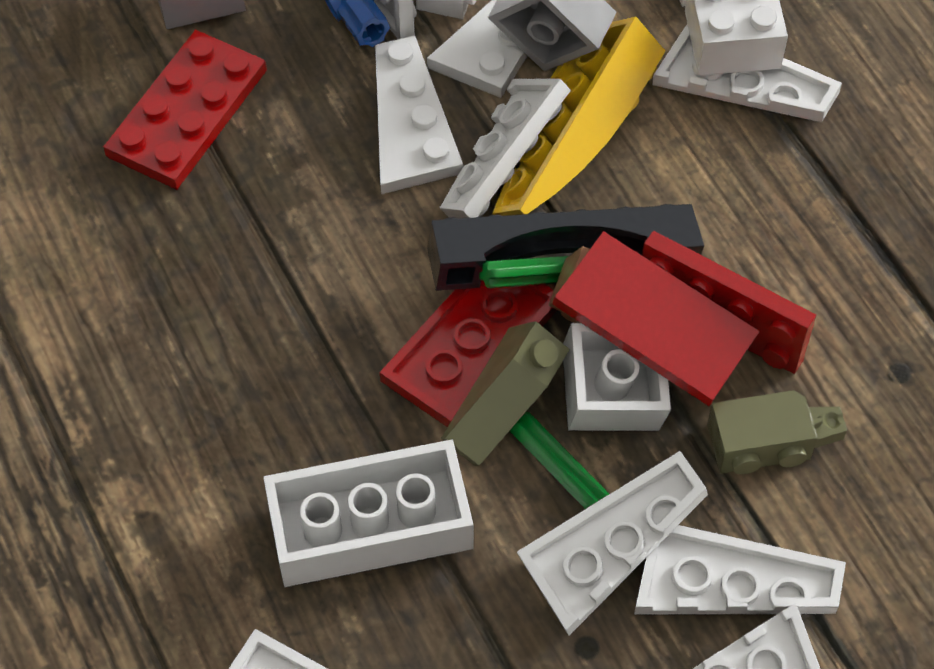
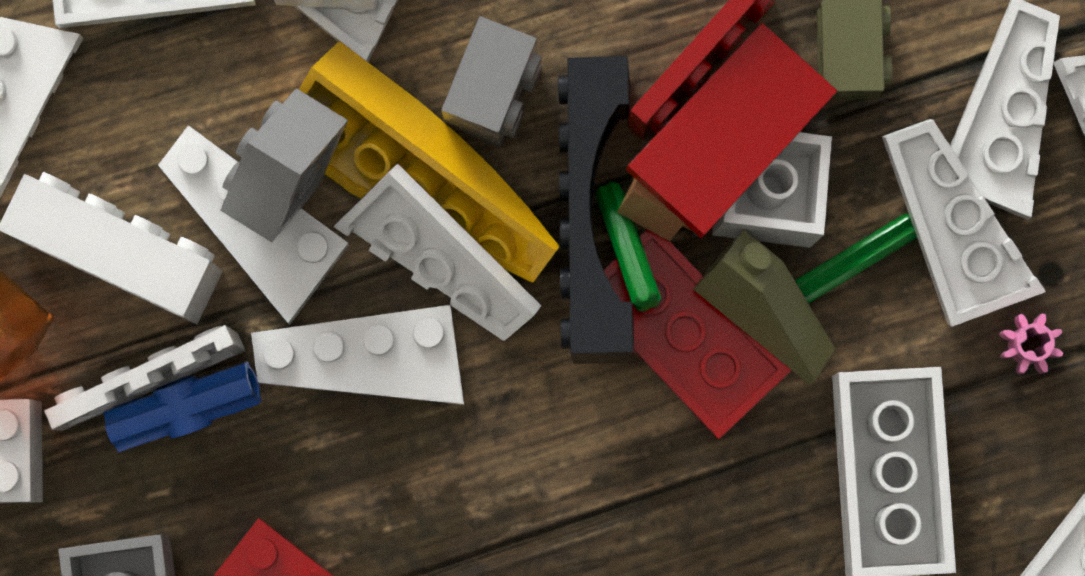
camera: 80 degrees left, 25 degrees up
none -> light grey brick [441,16,543,148]
none -> bright pink gear [999,313,1063,375]

